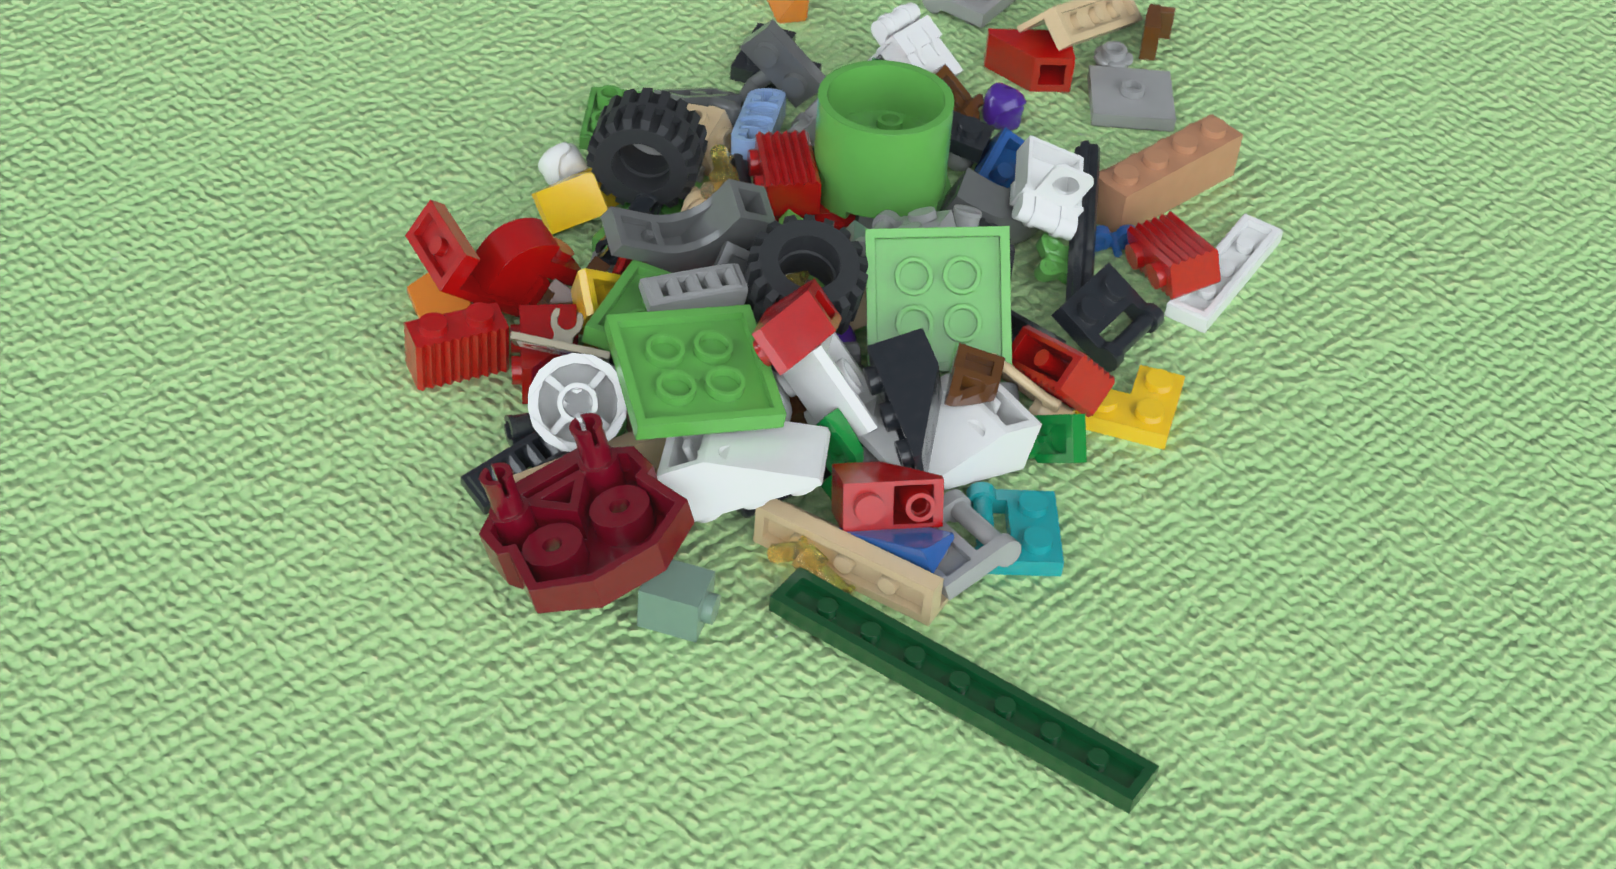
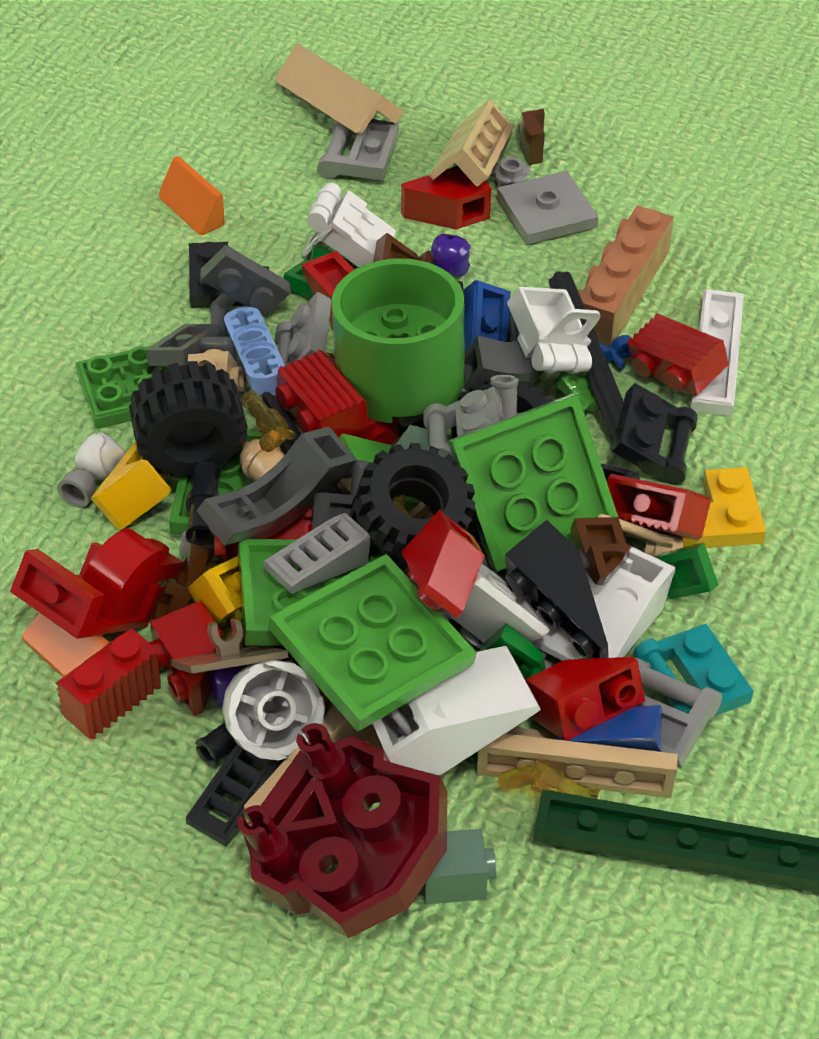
camera: 20 degrees left, 5 degrees up
none -> light grey hinge [57,469,97,508]

